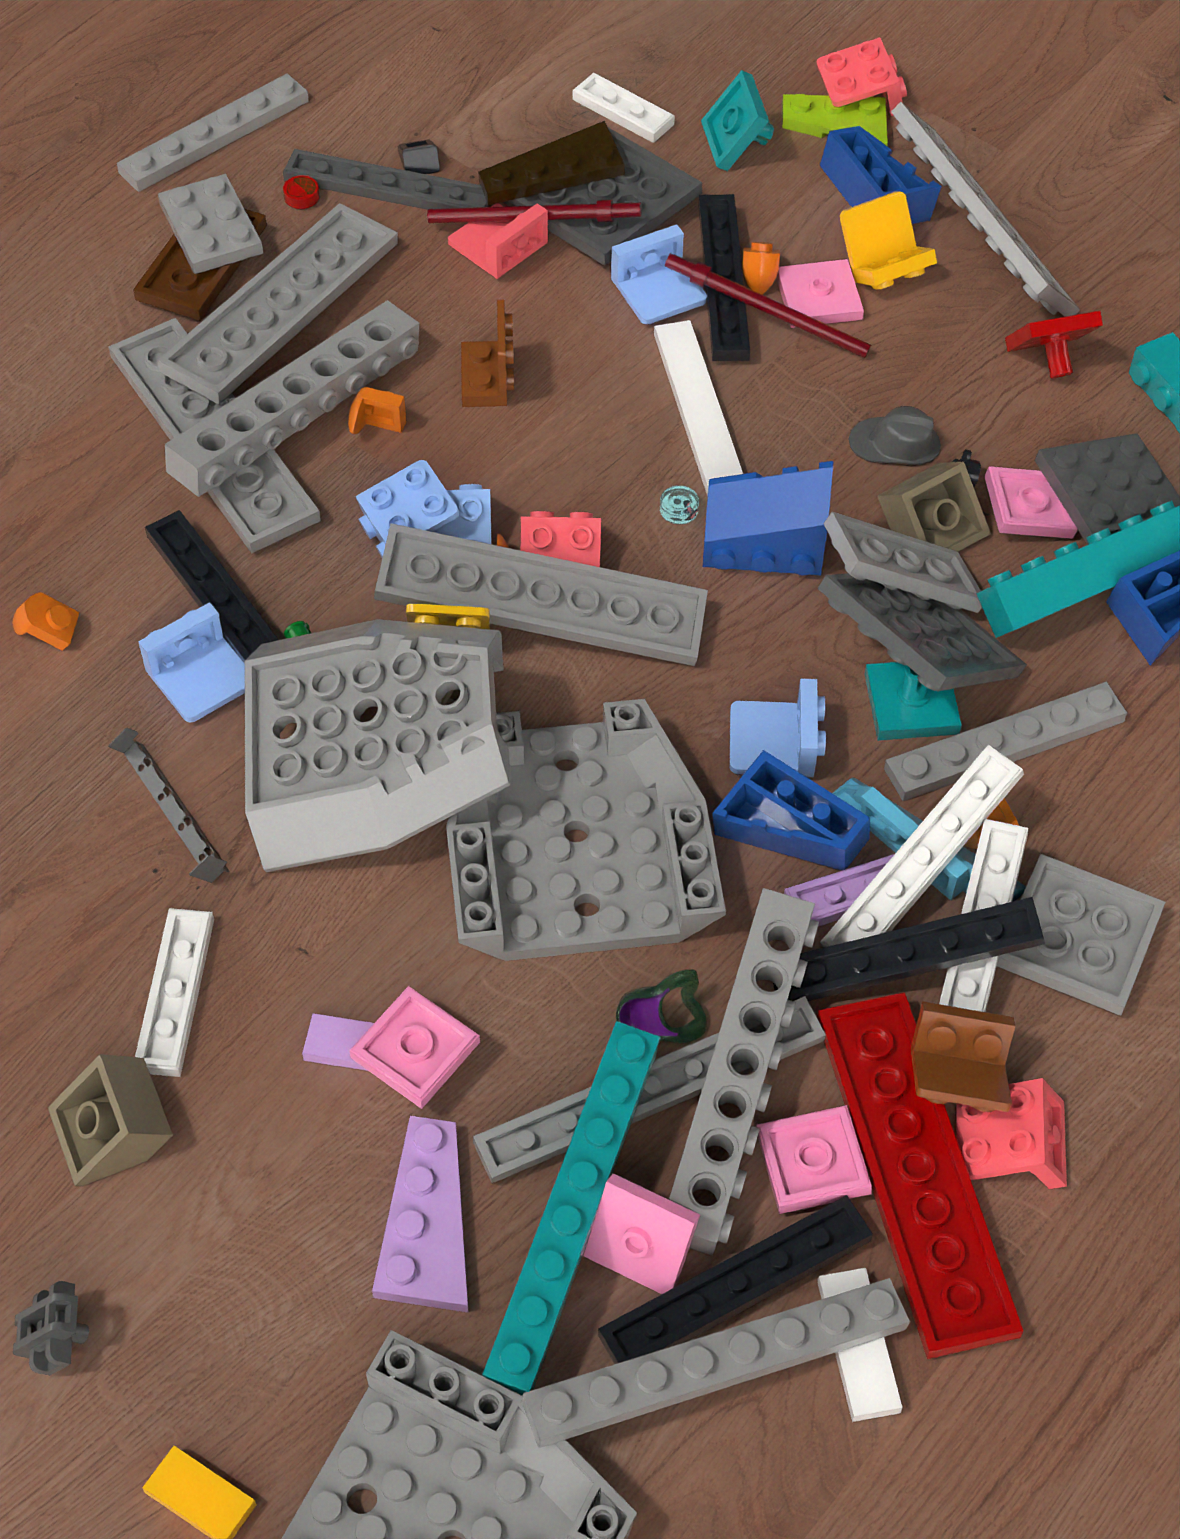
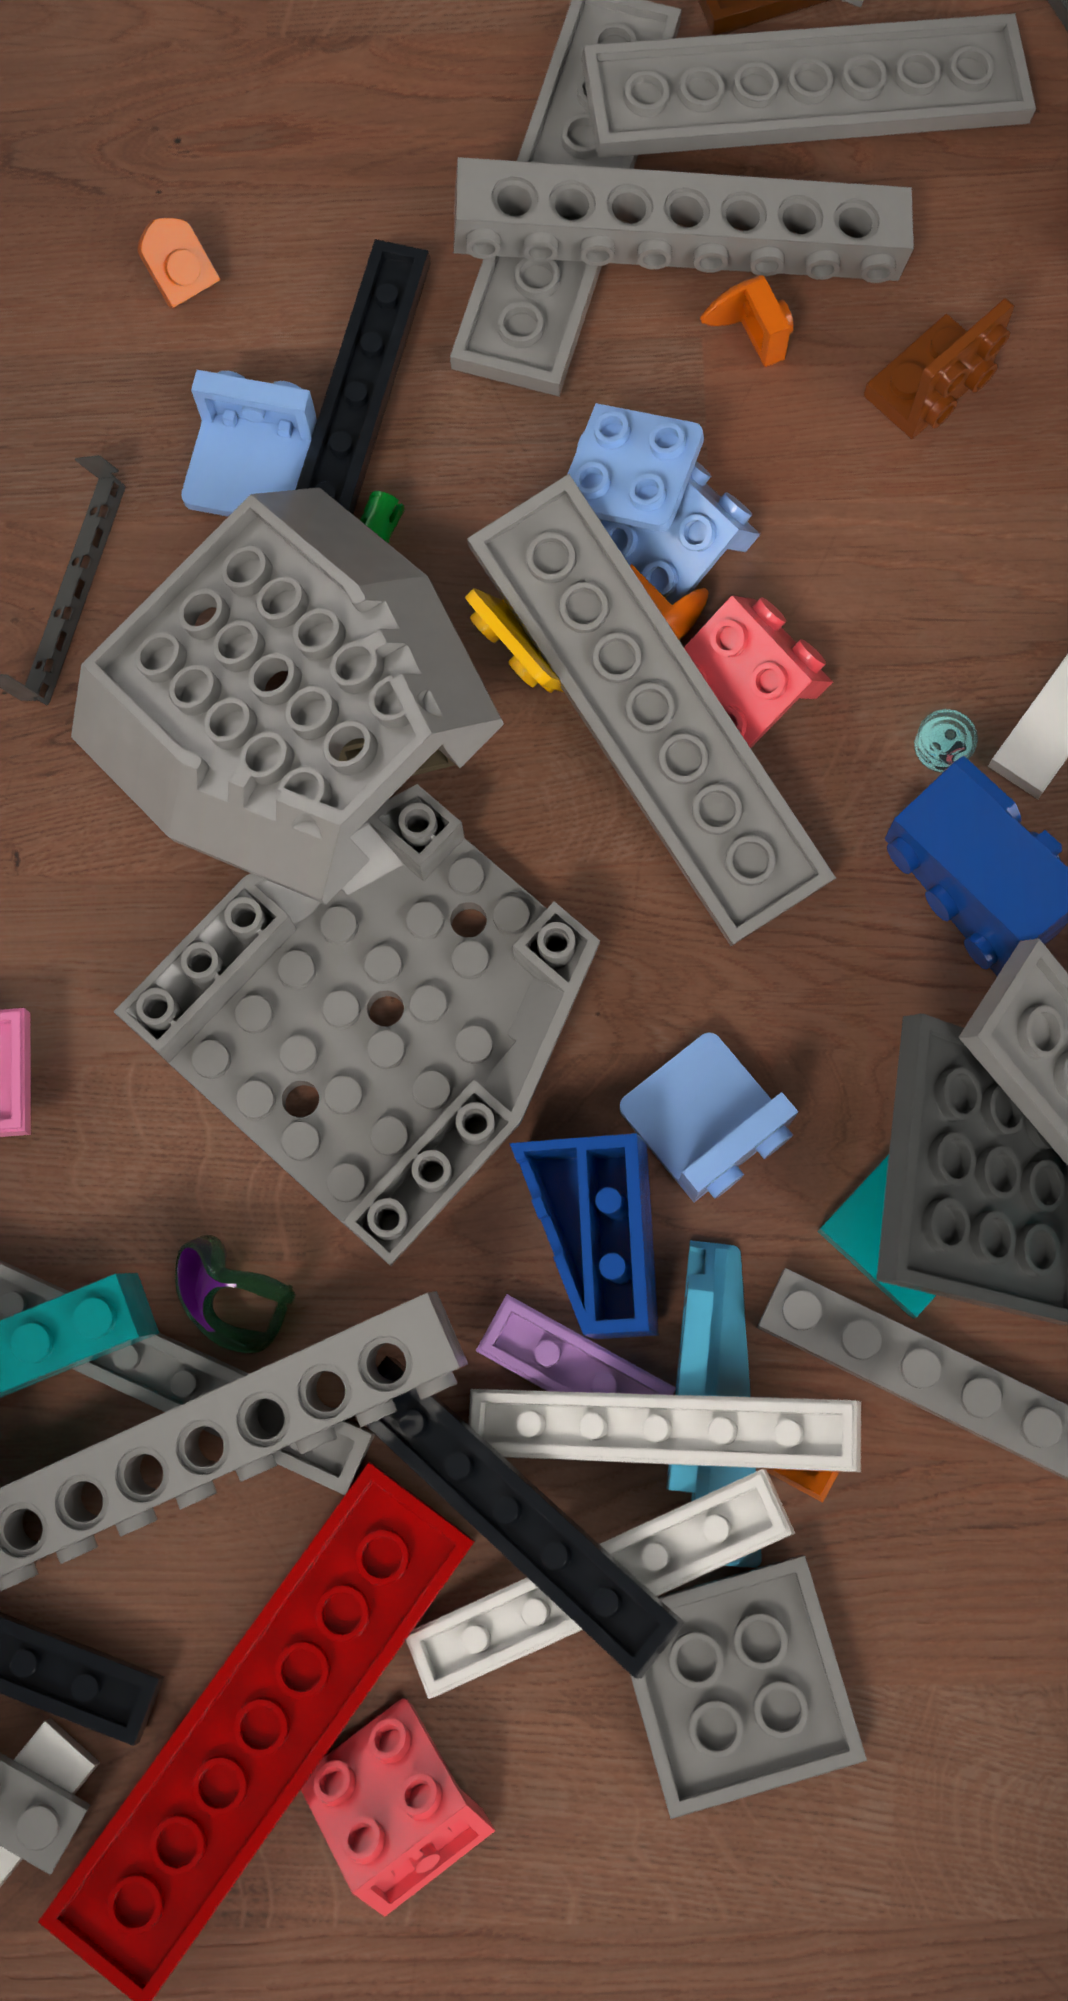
camera: 55 degrees right, 20 degrees up
bright pink plate [756,1105,872,1214] -> none
dark orange bracket [911,1001,1015,1112] -> none

